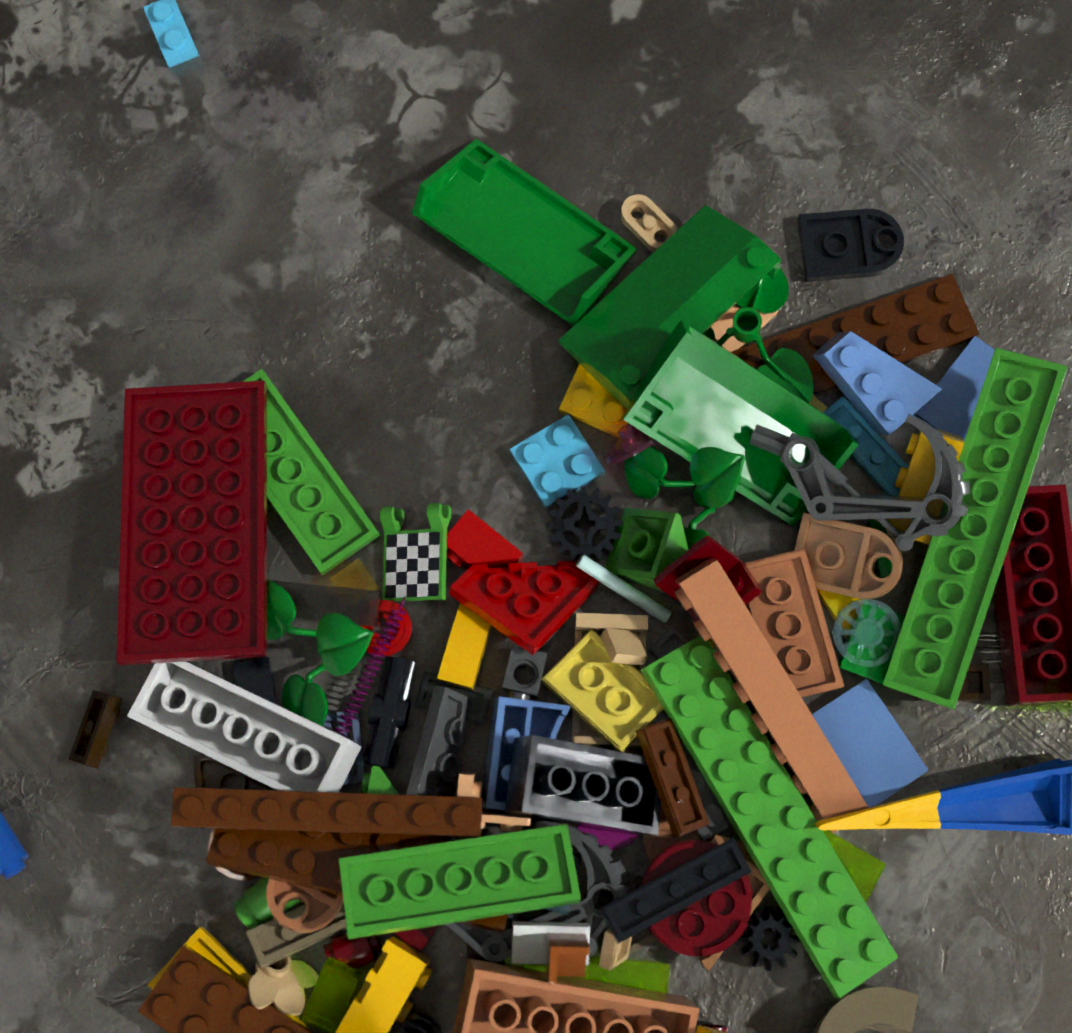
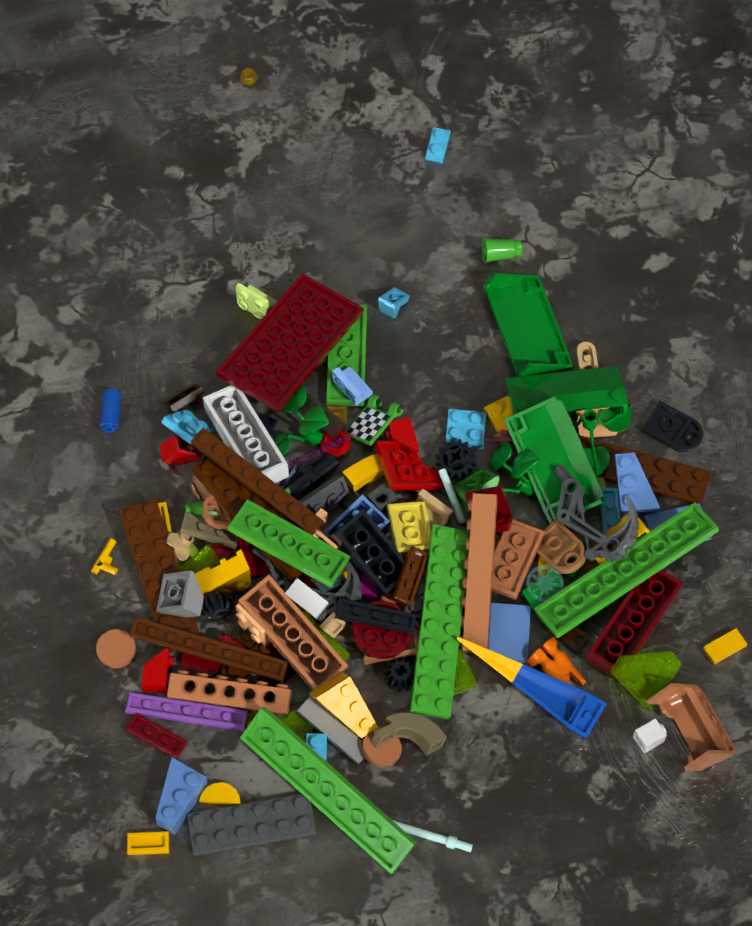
camera: 35 degrees right, 15 degrees down
dark orange panel [545,933,590,985] -> none
tan tile [600,628,648,666] -> none
none -> red slope [159,435,203,466]
none -> medium azure plate [161,409,213,444]
none -> yellowish green bracket [236,283,277,319]
none -> light blue panel [332,367,373,406]
none -> medium azure slope [378,287,410,319]
none -> bright green plant [482,238,522,263]
none -> orange piece [527,637,586,687]

